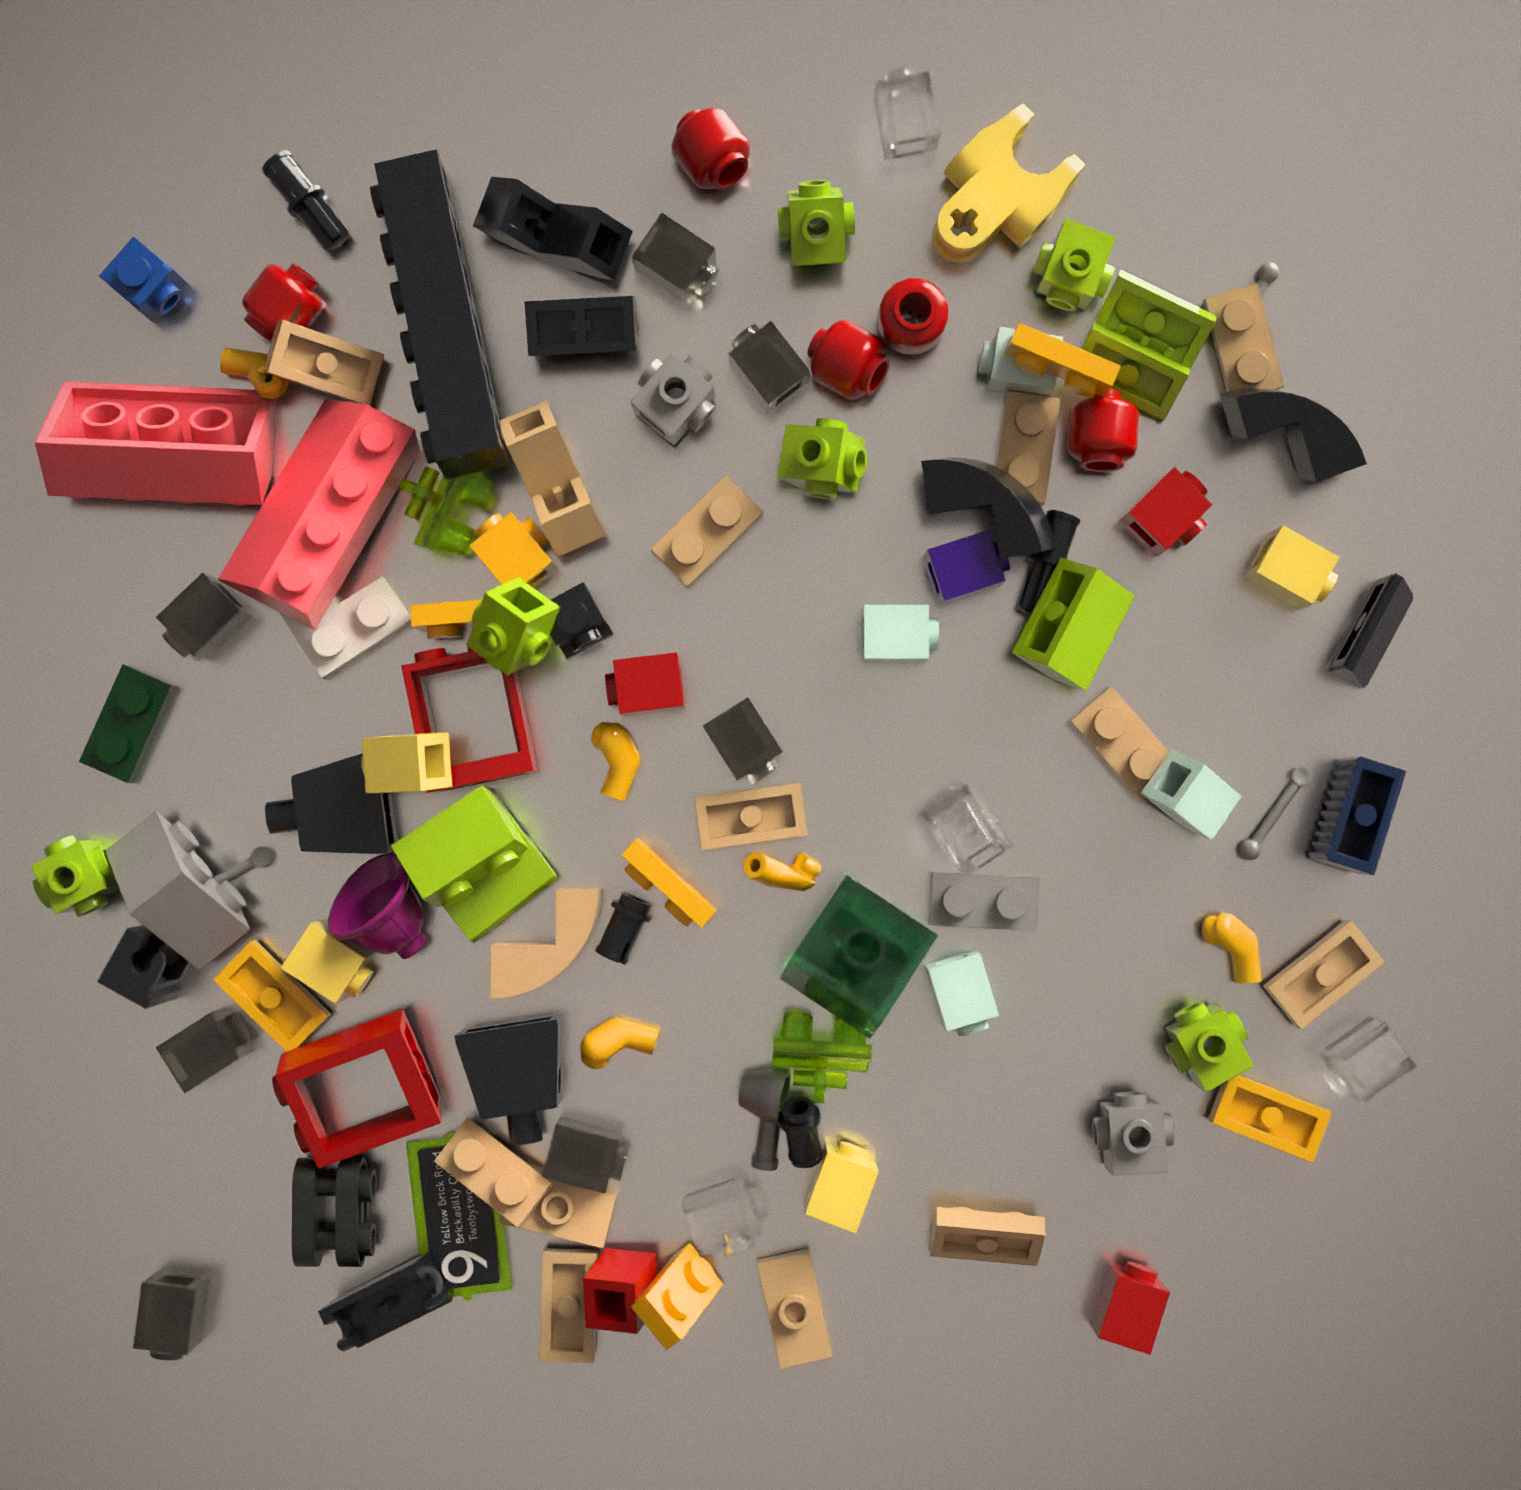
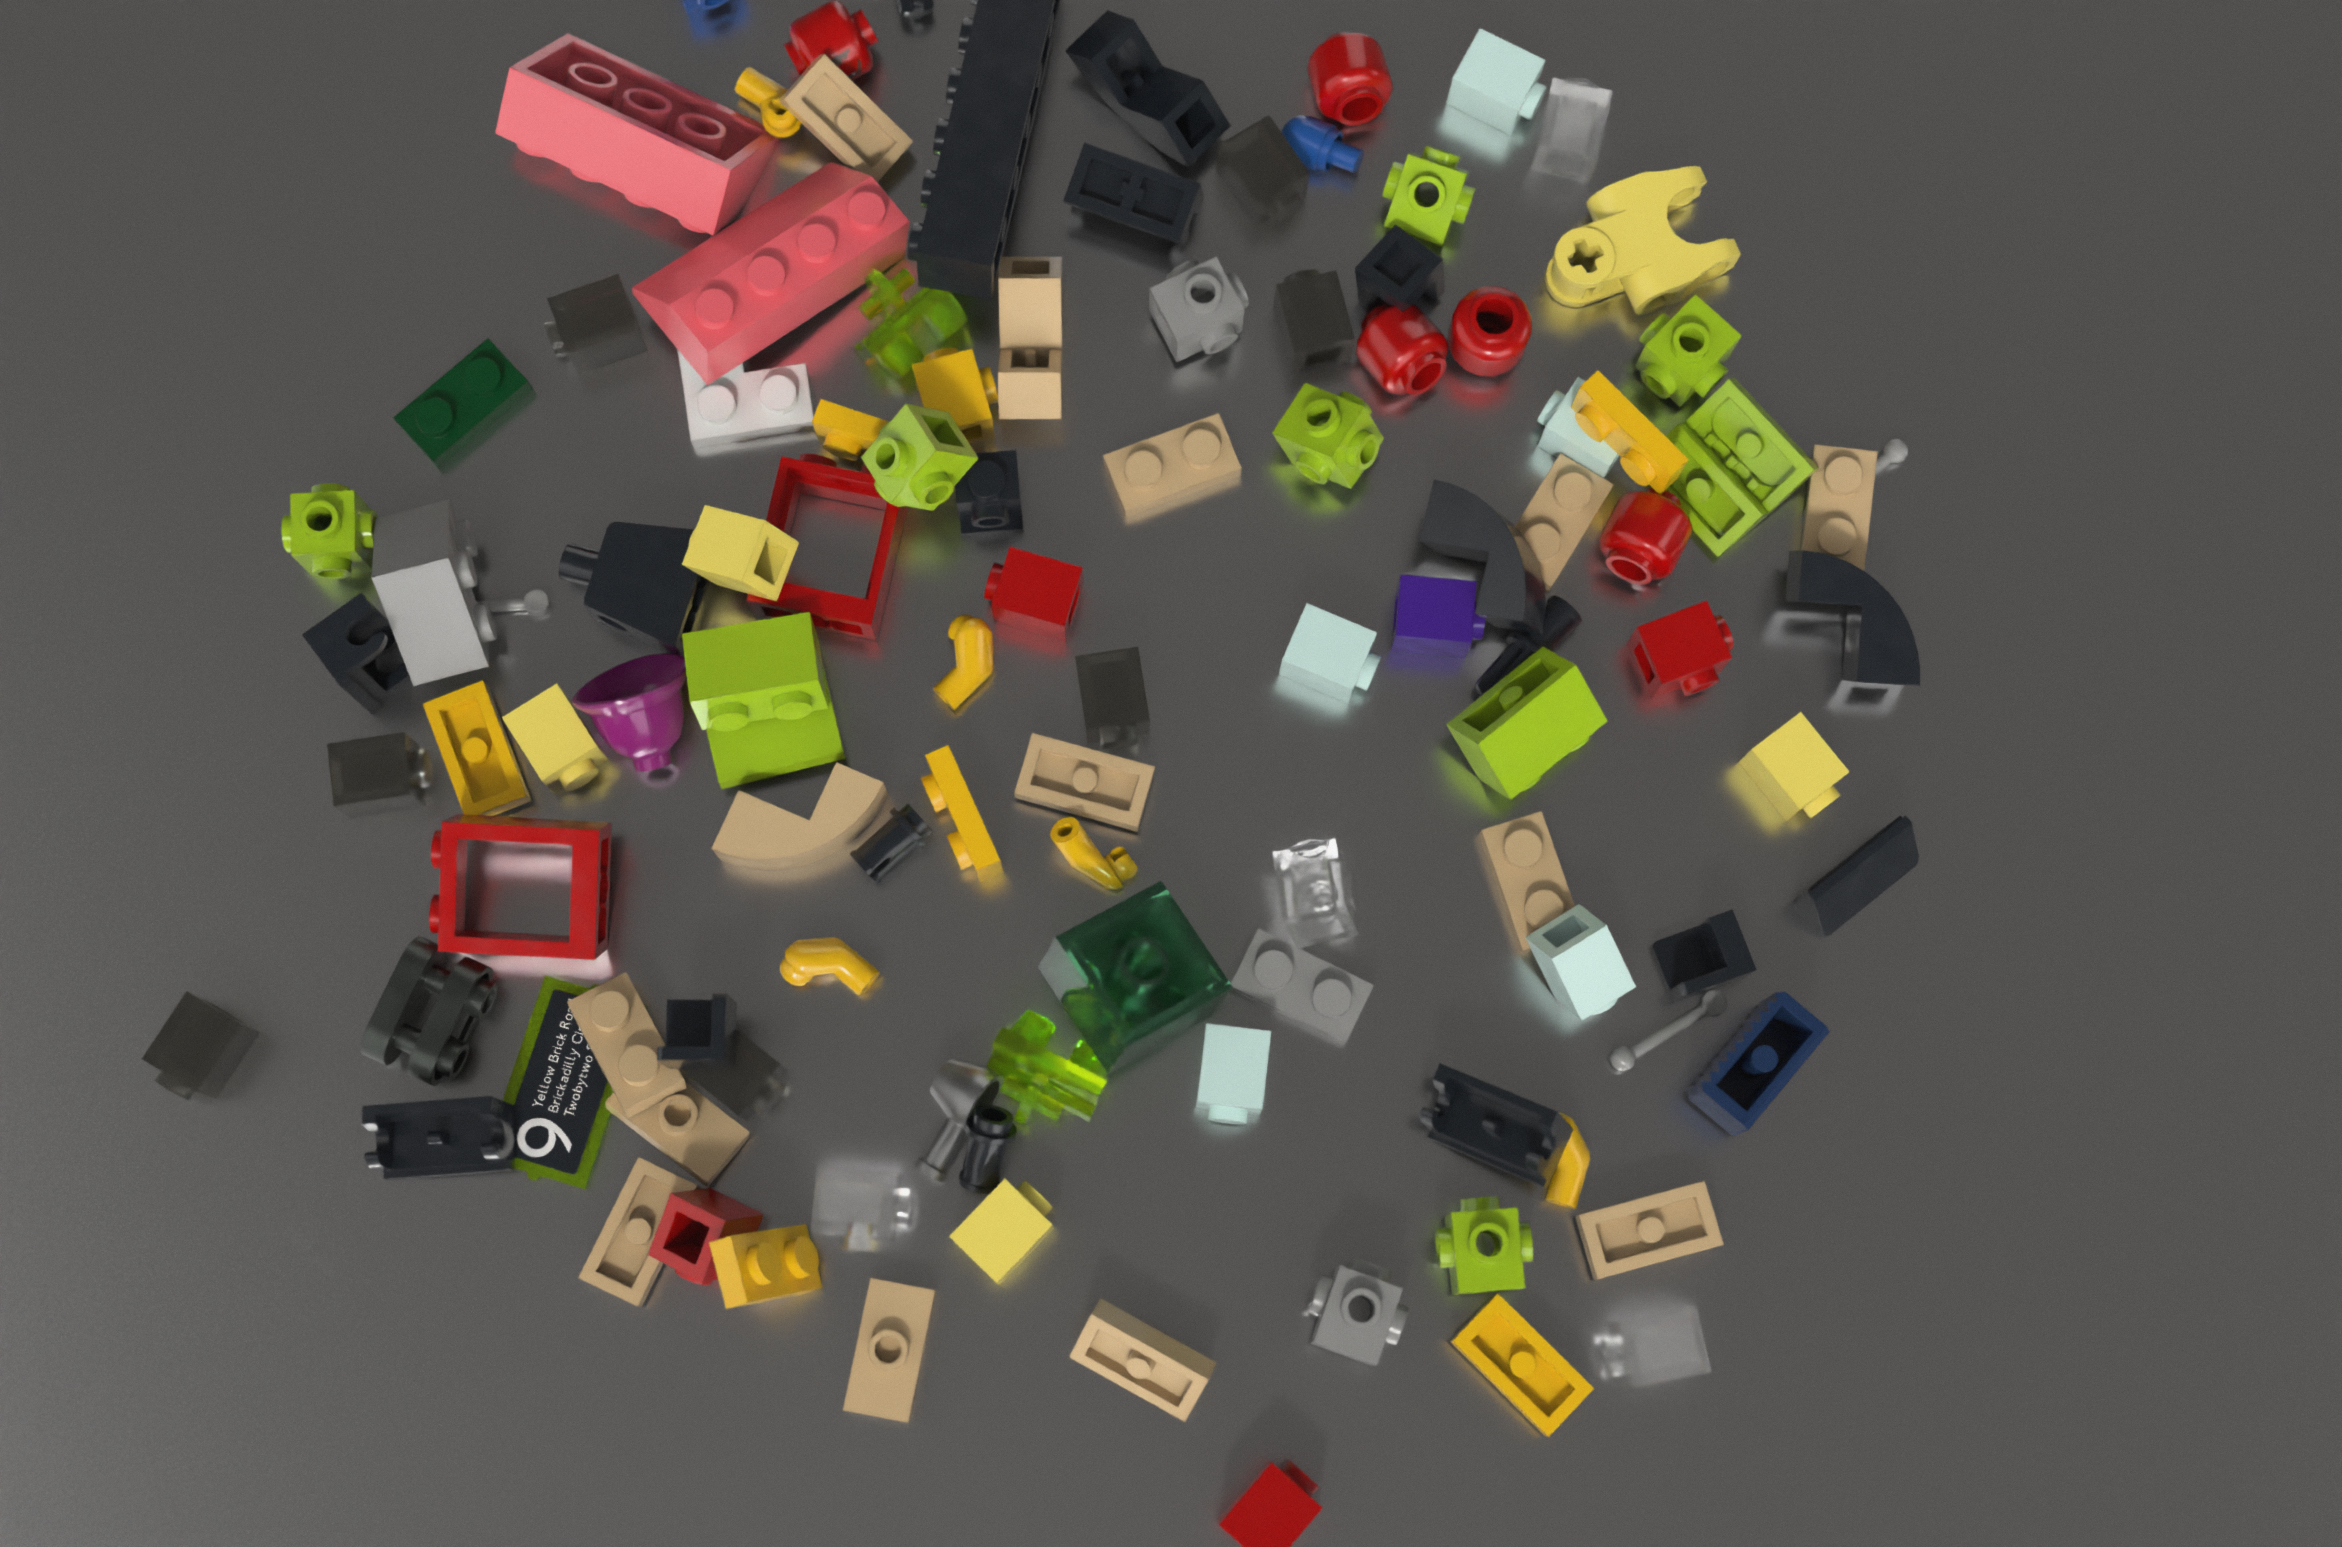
camera: 20 degrees right, 10 degrees down
black torso [455,1014,563,1146] -> none
none -> black panel [657,994,737,1069]
none -> blue cylinder [1280,115,1364,173]
none -> black panel [1355,225,1445,312]
none -> black hinge [1420,1063,1573,1189]
none -> light aqua brick [1446,28,1547,136]
none -> black panel [1651,909,1757,1004]

